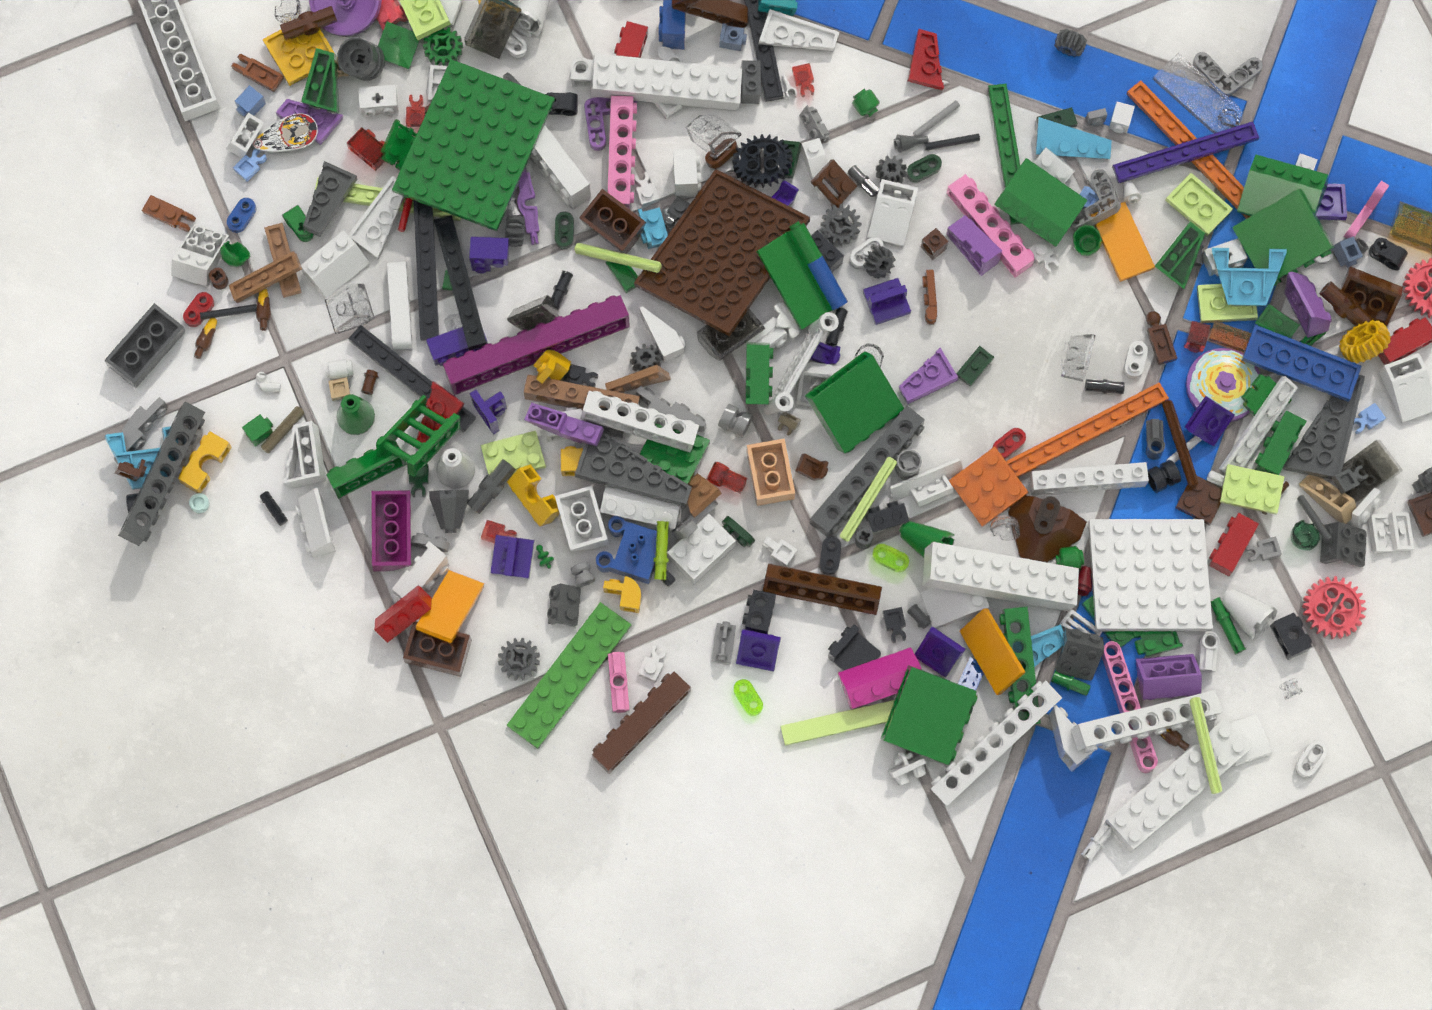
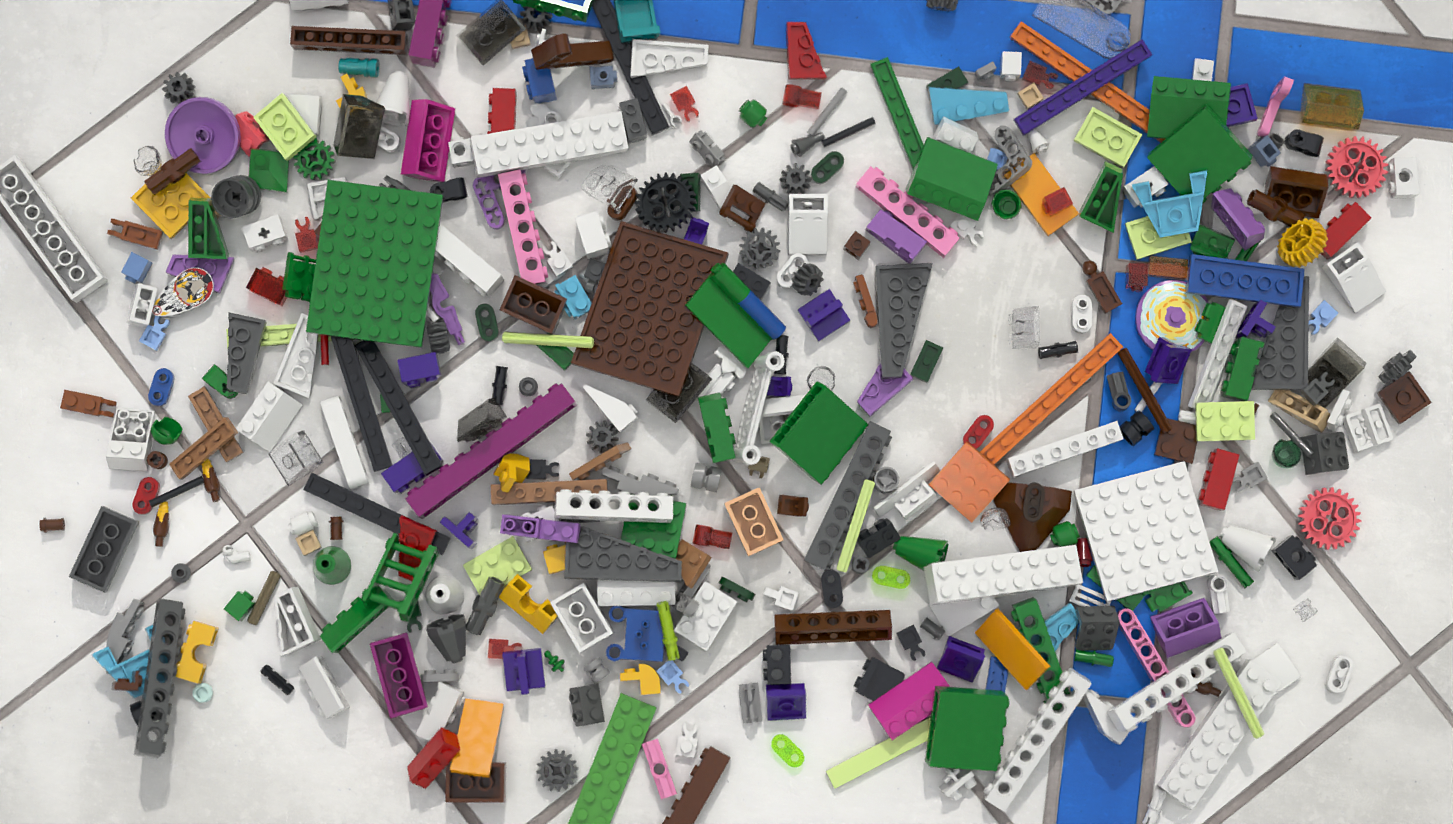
camera: 15 degrees left, 10 degrees up
none -> reddish brown pin [39,518,65,533]
none -> dark grey plate [171,563,191,583]
none -> dark pink slope [401,99,455,182]
none -> dark grey plate [519,377,538,396]
none -> light blue plate [656,660,689,694]
none -> clear red piece [782,84,822,109]
none -> dark grey wing [875,263,933,379]
none -> tan plate [1017,83,1044,110]
none -> clear red plate [1022,61,1058,89]
none -> clear red brick [1041,187,1073,217]
none -> dark purple bracket [1235,300,1276,339]

